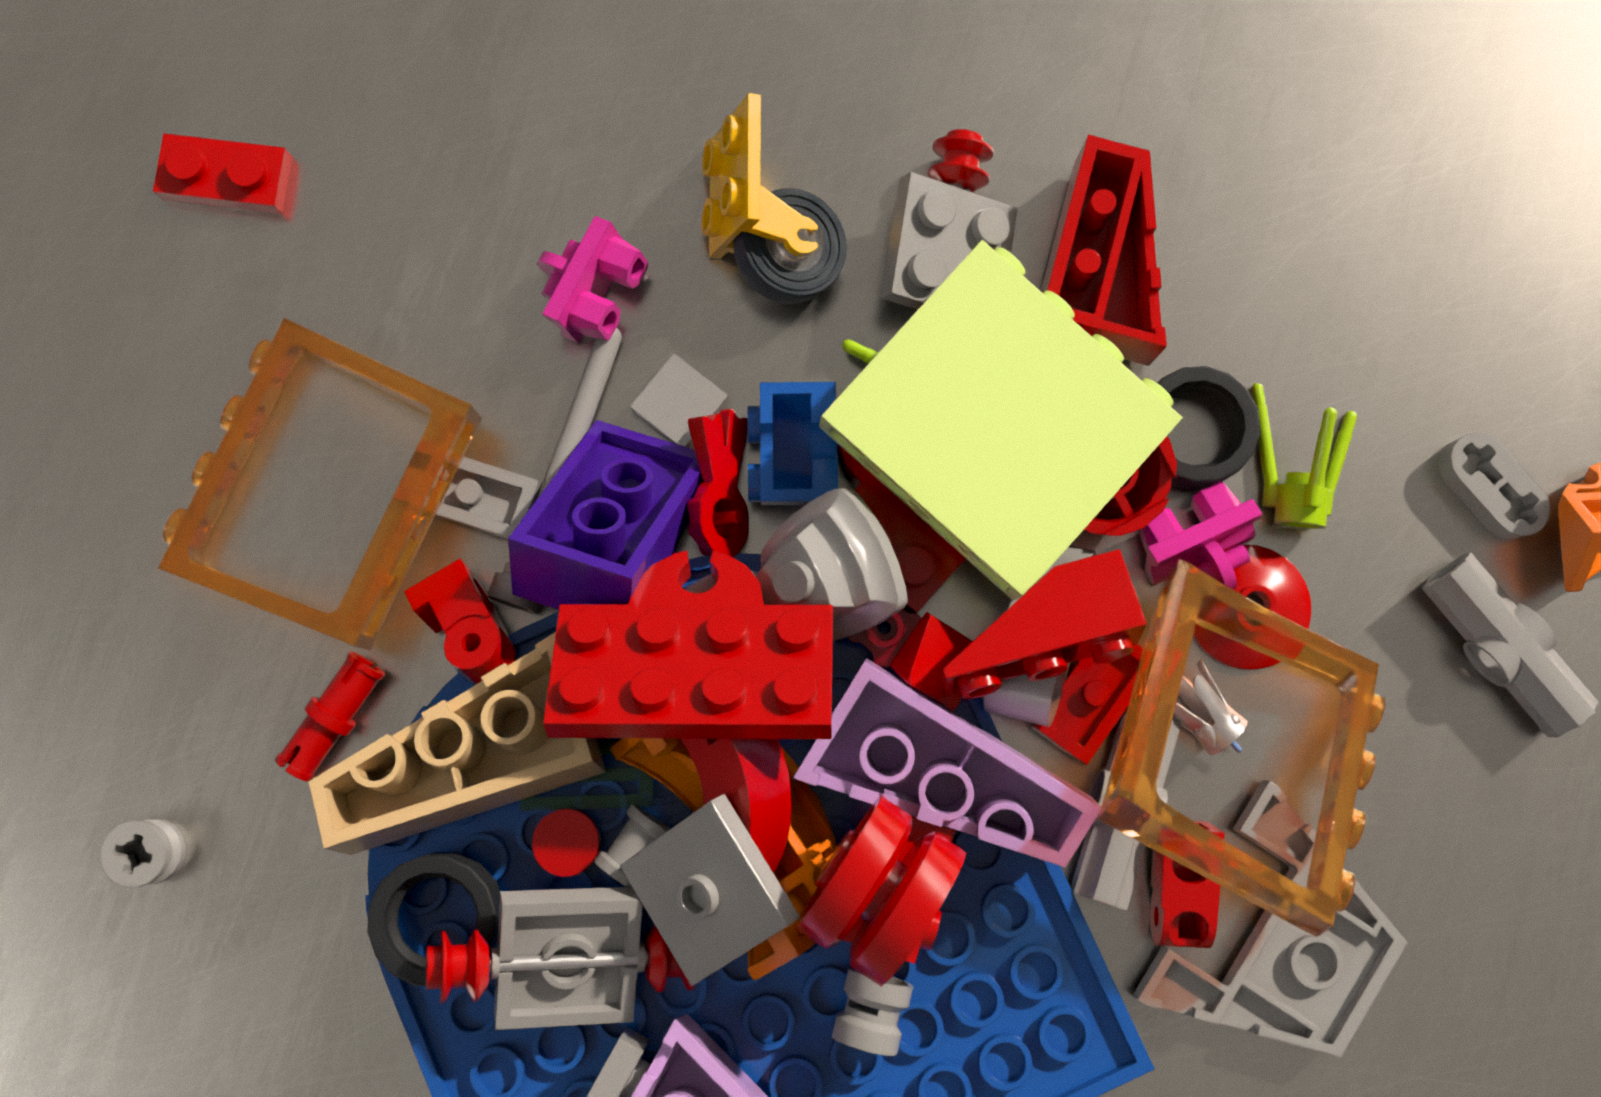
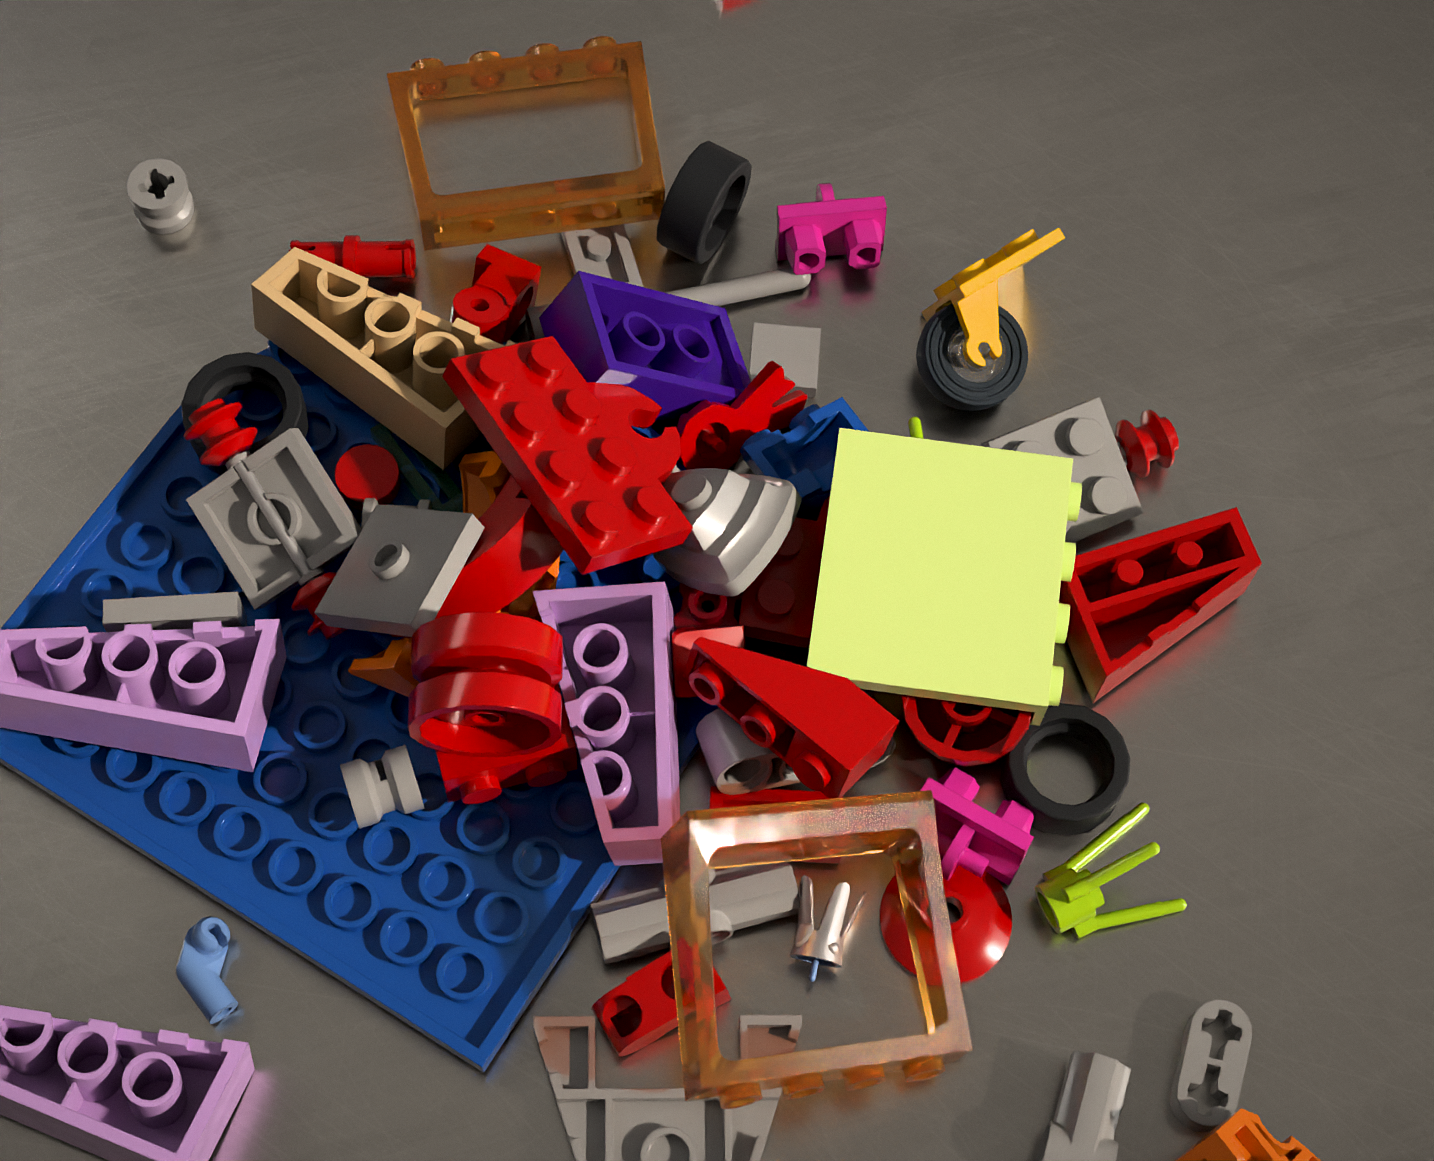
camera: 55 degrees right, 15 degrees down
none -> black tyre [656,141,752,264]

